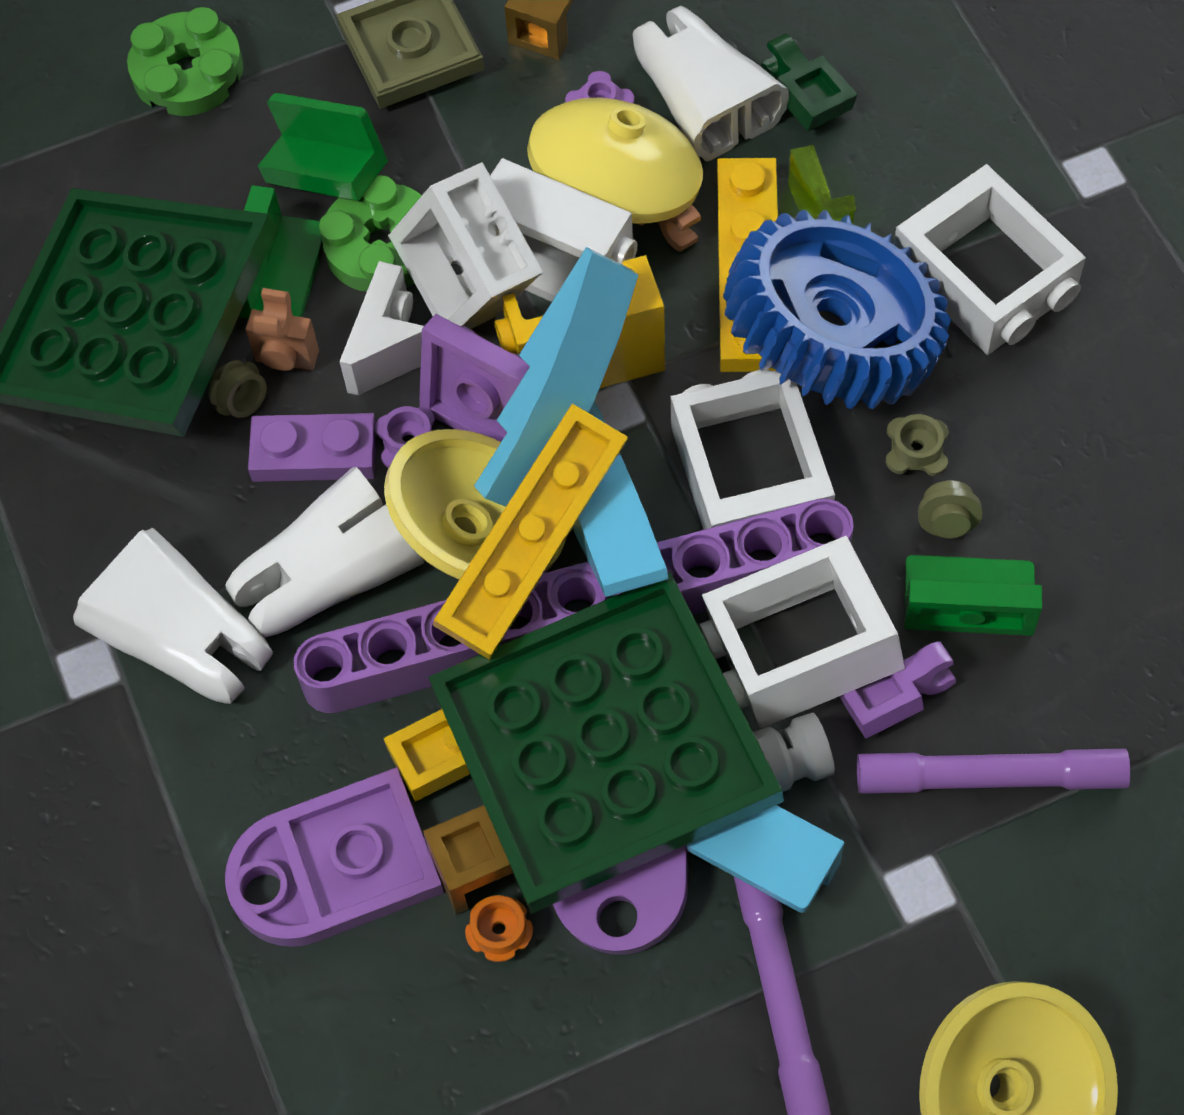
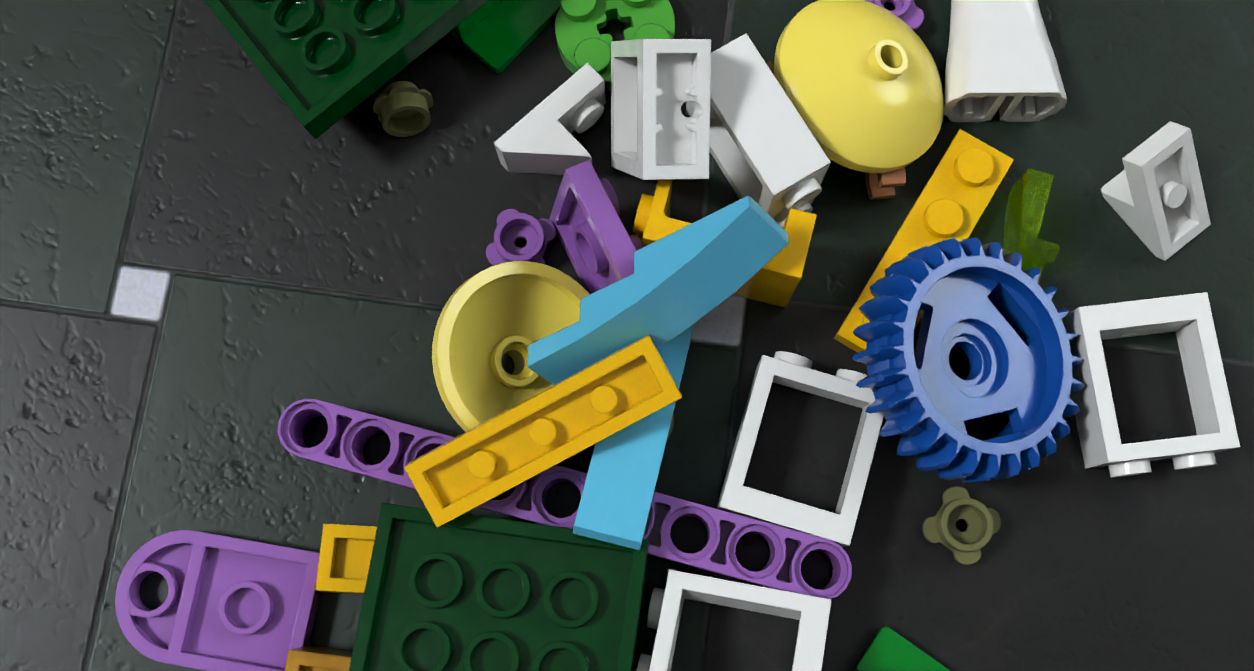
camera: 30 degrees right, 15 degrees up
white piece [73,528,273,704] -> none
white piece [226,467,424,638] -> none
nougat plate [246,288,319,371] -> none
medium lavender plate [248,413,376,482] -> none
dark green plate [761,33,858,131] -> none
olive plate [918,480,983,539] -> none
none -> white slope [1101,121,1211,261]

